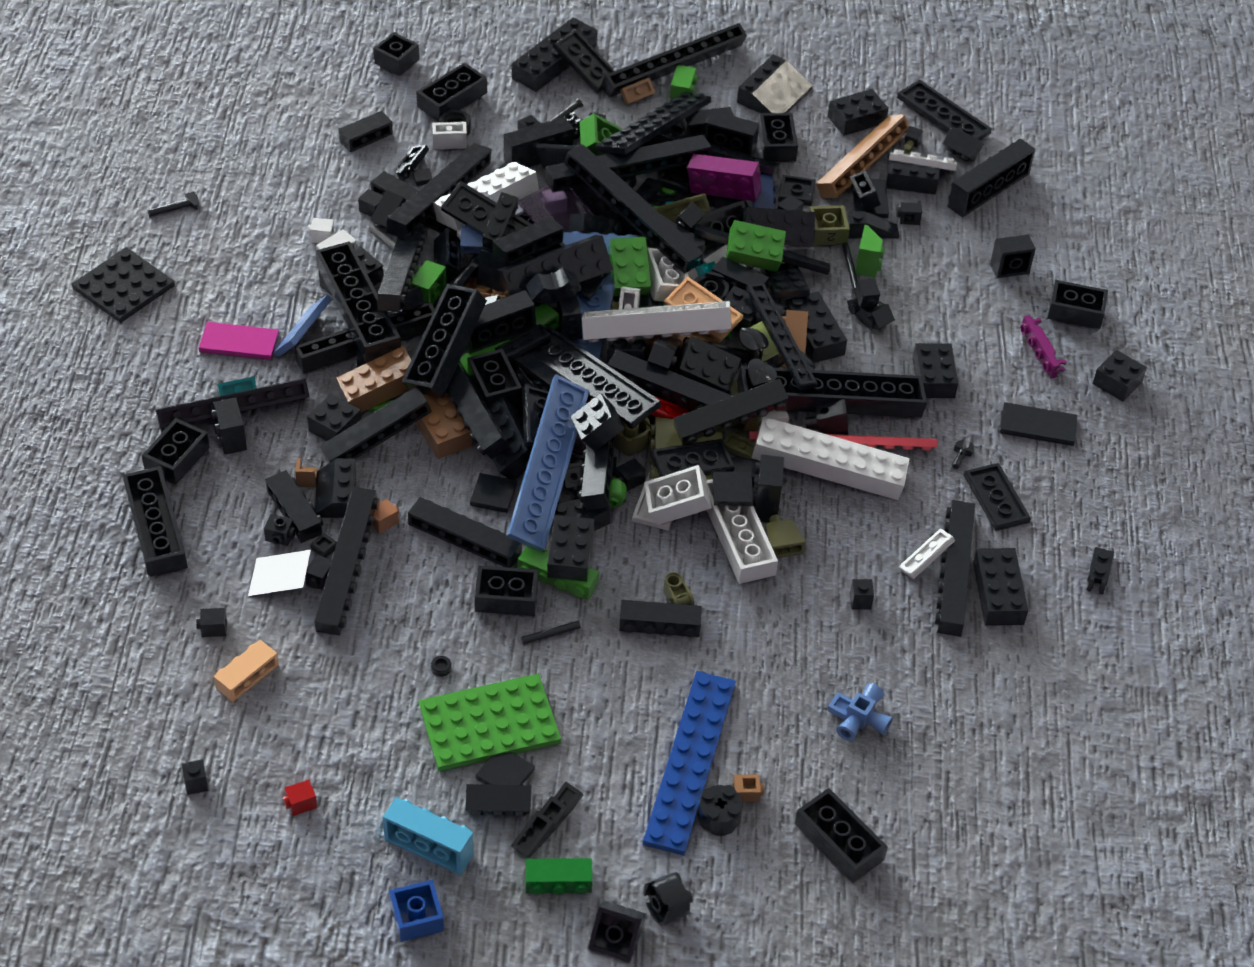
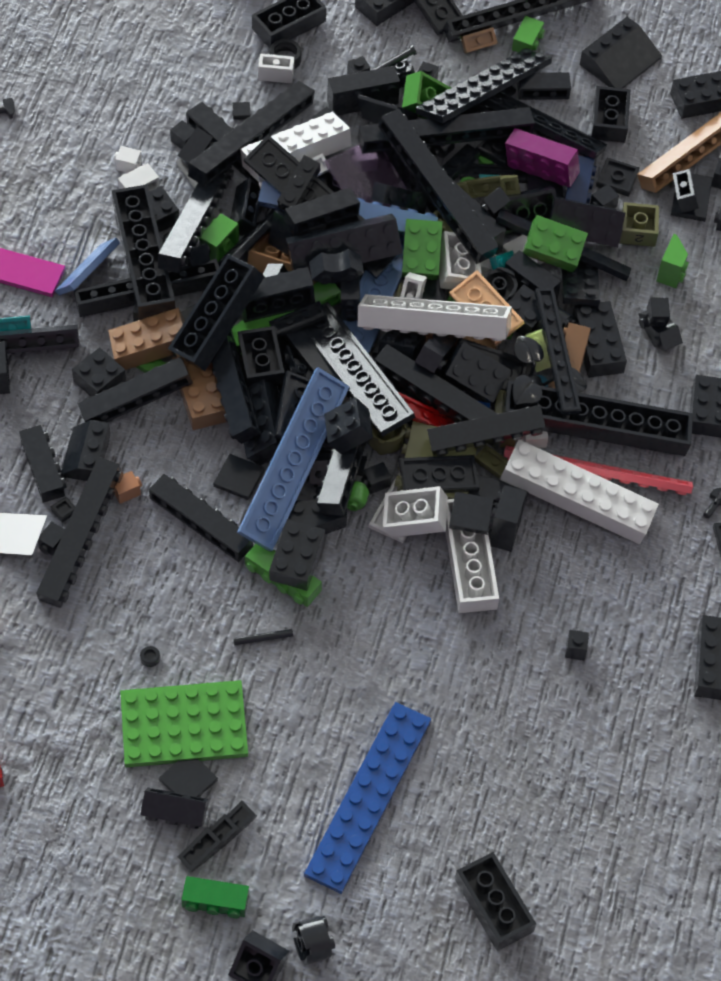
camera: 10 degrees right, 10 degrees up
black brick [264,514,296,546] -> none
medium nougat panel [295,458,318,487] -> none
black brick [339,111,393,153] -> none
medium azure brick [383,797,474,875] -> none
blue brick [389,880,444,942] -> none
black hinge [396,145,429,181] -> none
black brick [474,565,538,616] -> none
black brick [619,600,702,637] -> none
olive piece [663,572,694,605] -> none
black brick [698,785,743,836] -> none
black brick [704,110,760,156] -> none
medium nougat brick [732,774,764,802] -> none
olive torso [765,514,805,558] -> none
black torso [805,399,848,435] -> none
medium blue brick [827,683,893,741] -> none
black bar [842,242,858,296] -> none
black slope [847,211,899,239] -> none
white tile [899,529,955,579] -> none
black brick [934,500,975,637] -> none

